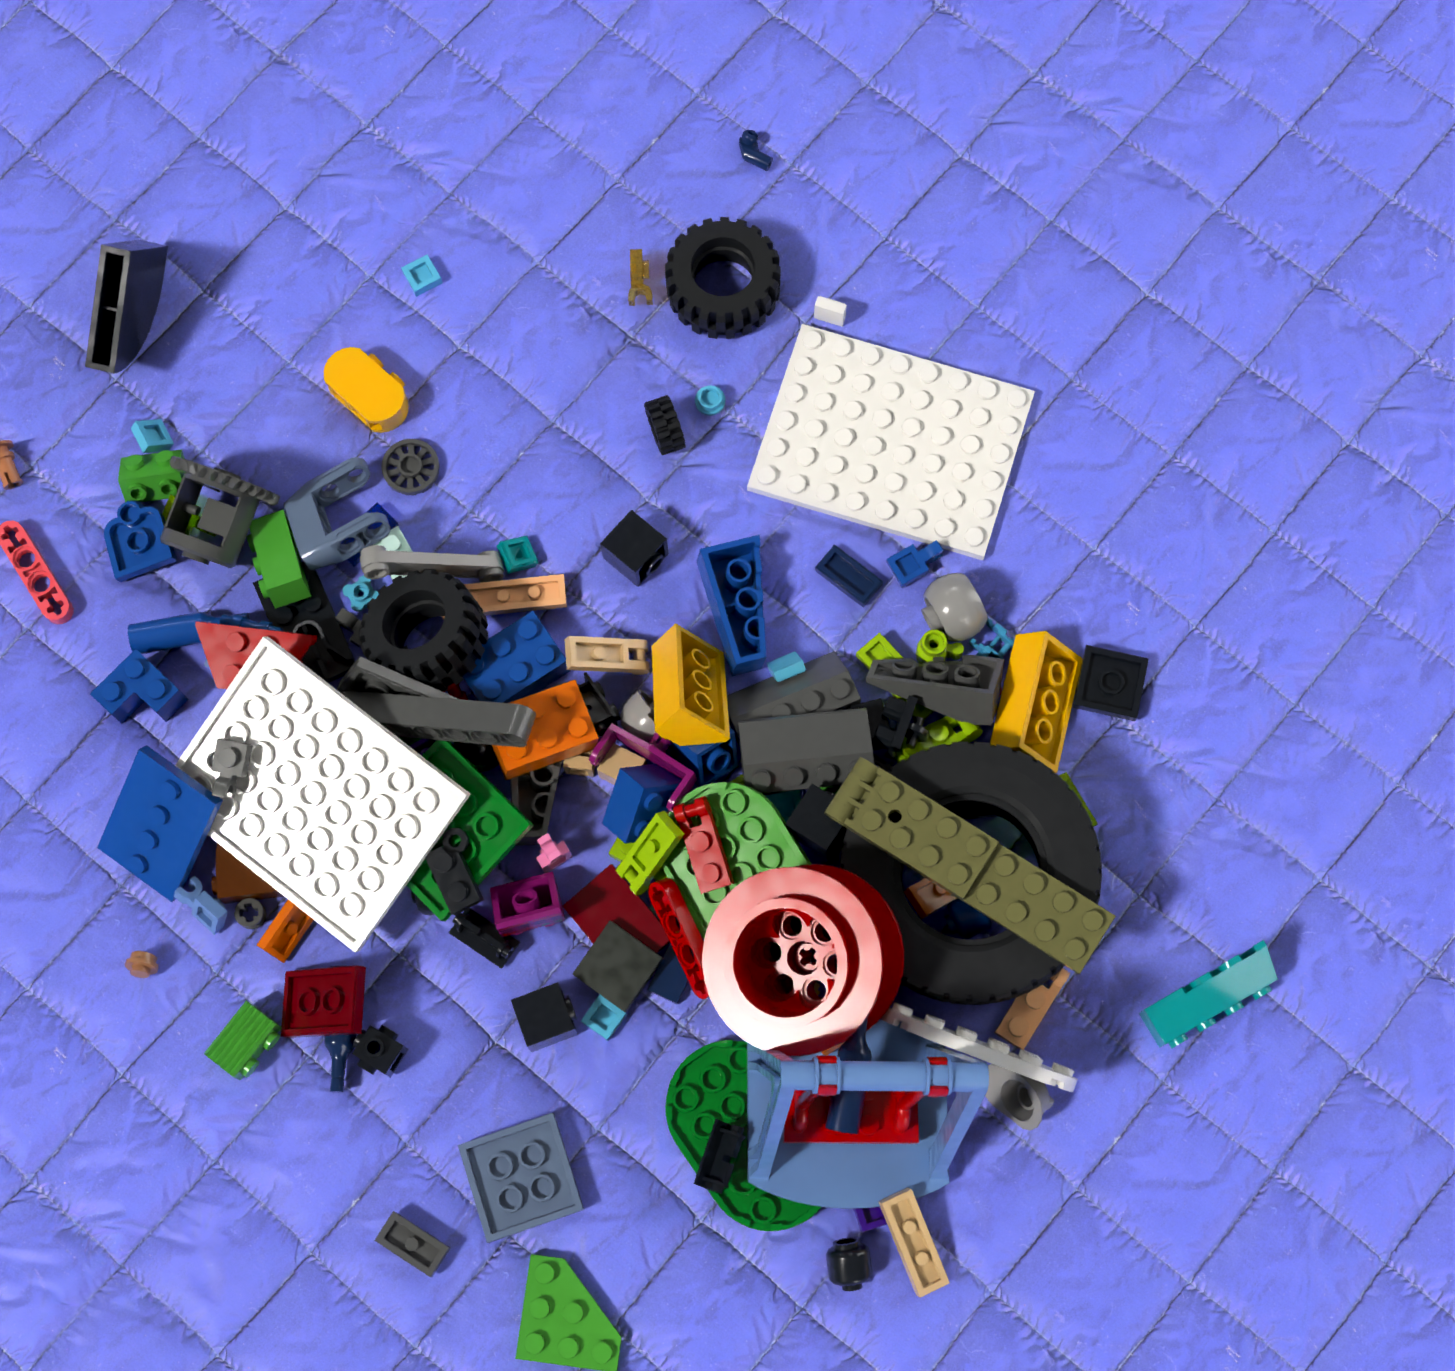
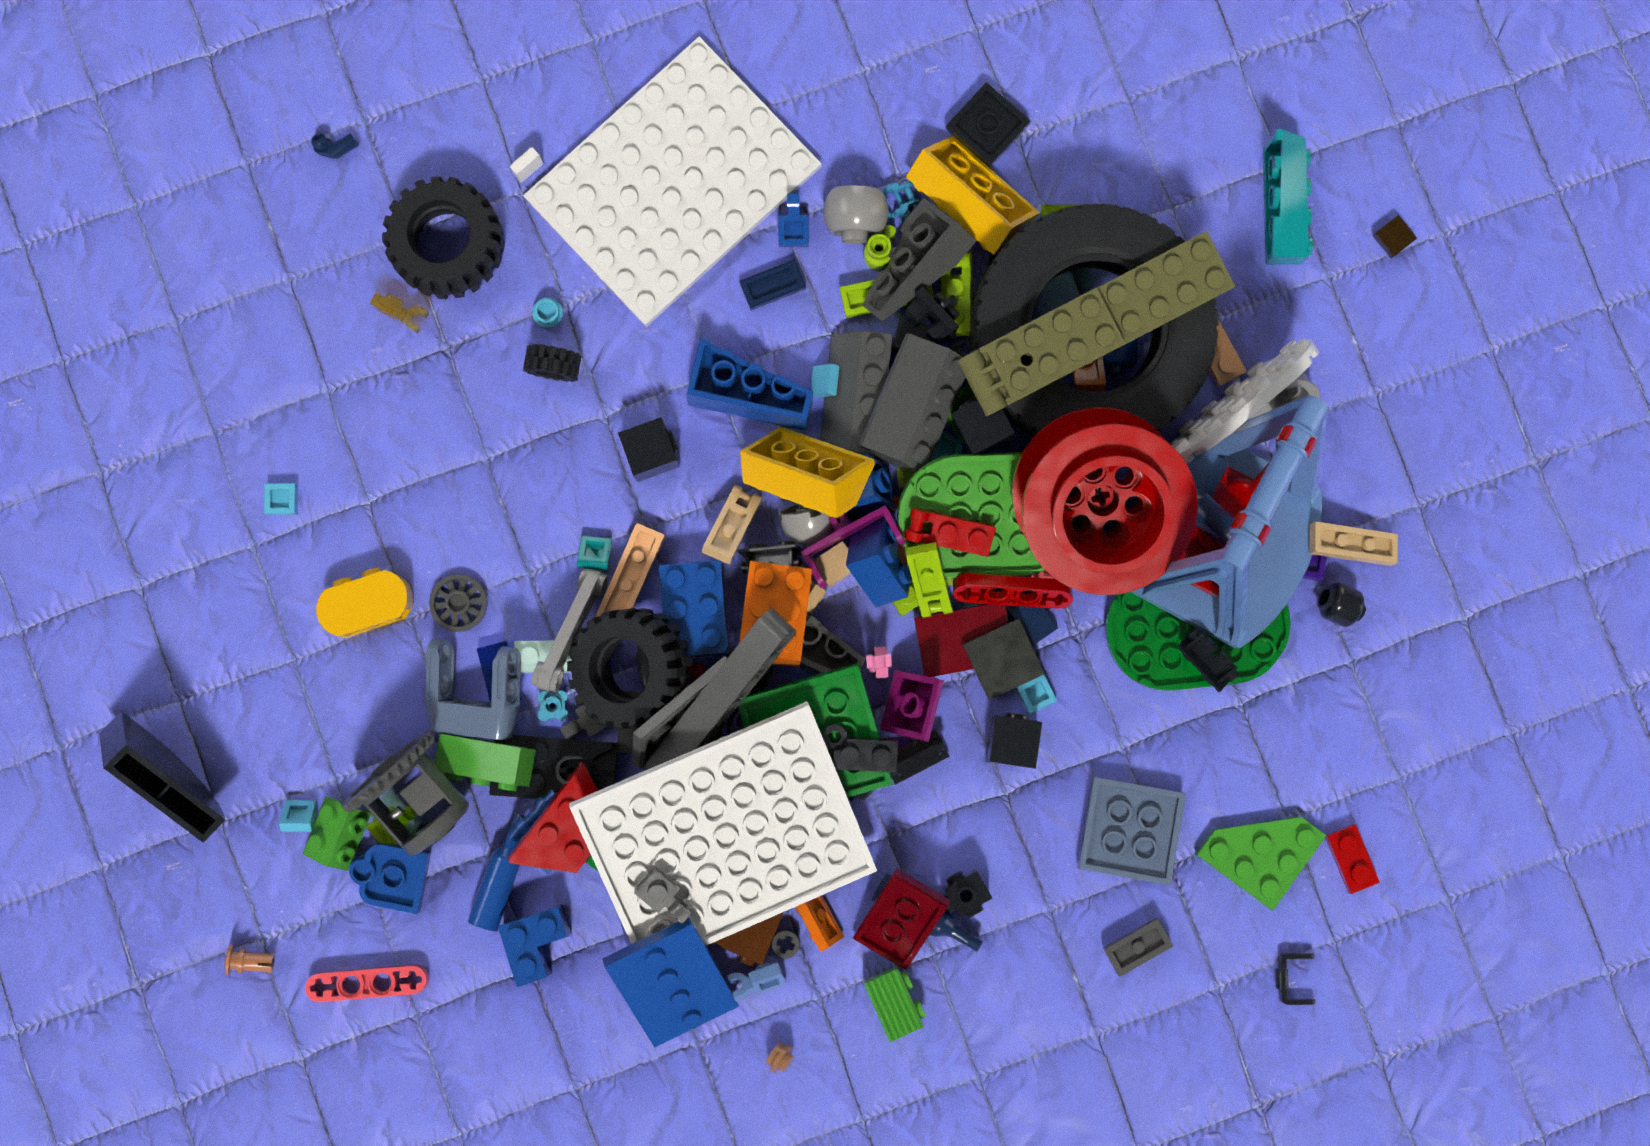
camera: 65 degrees left, 10 degrees up
none -> dark brown tile [1372,215,1417,259]

